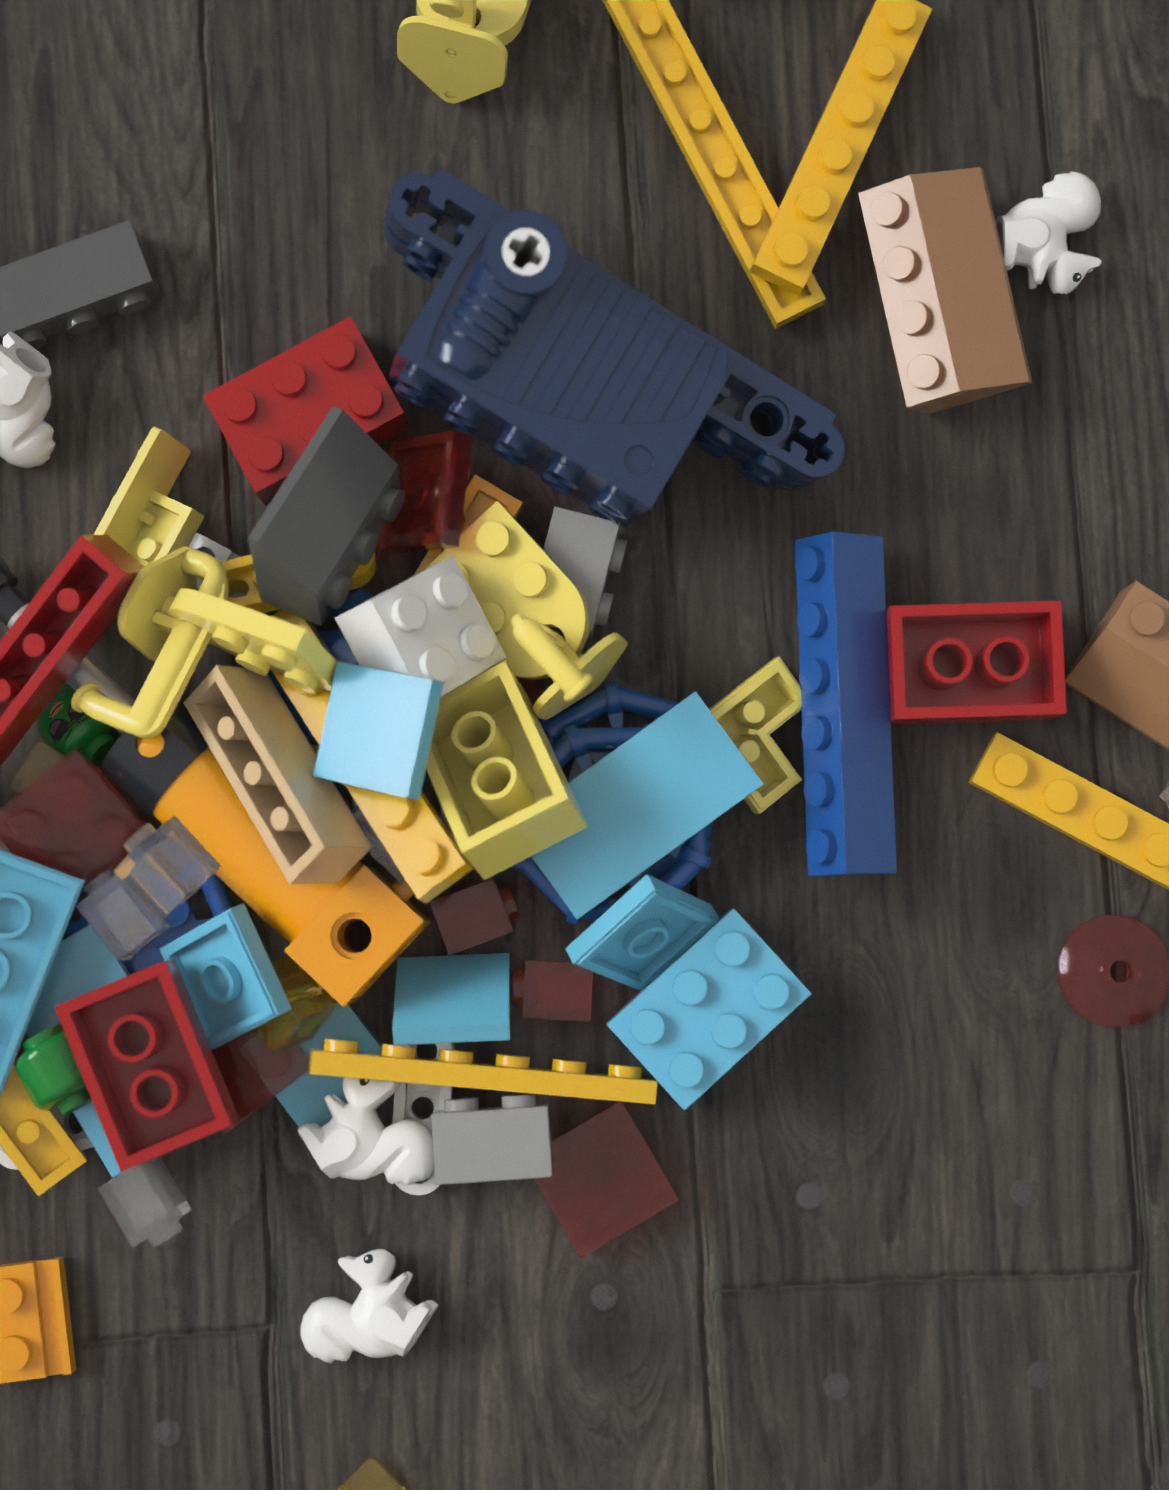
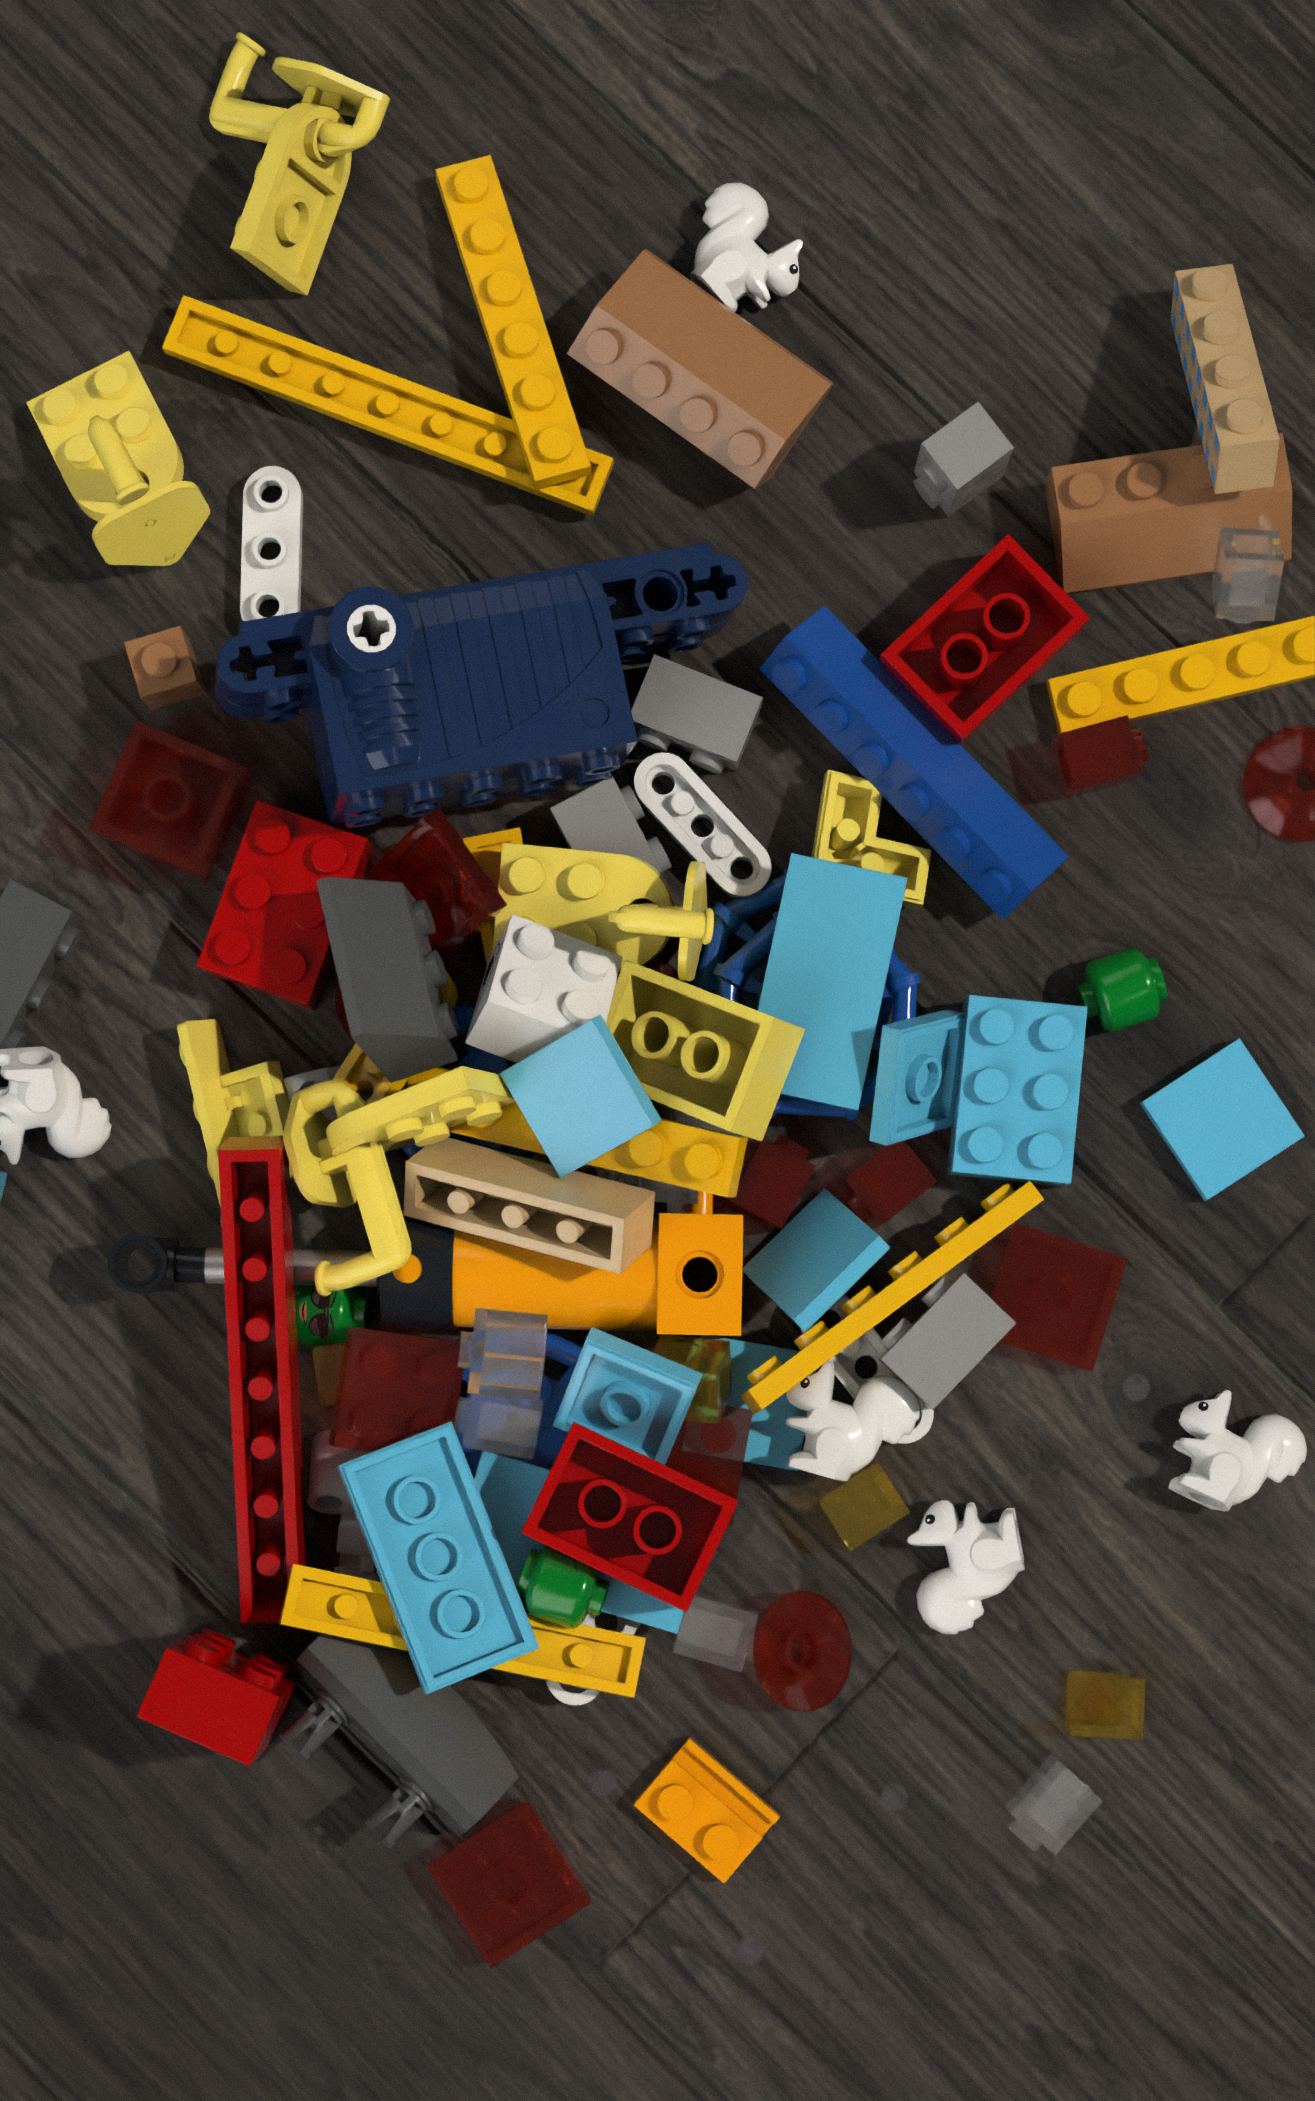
camera: 40 degrees left, 0 degrees up
none -> clear red brick [89,721,253,883]
none -> medium nougat brick [124,626,206,710]
none -> white plate [240,466,303,621]
none -> light grey brick [631,654,763,774]
none -> white plate [634,752,771,898]
none -> clear red dish [753,1591,852,1712]
none -> clear yellow panel [820,1460,910,1551]
none -> light grey brick [913,401,1014,517]
none -> clear red brick [1054,715,1148,798]
none -> green head [1076,948,1168,1032]
none -> medium azure tile [1140,1038,1305,1201]
none -> white animal [1168,1390,1307,1511]

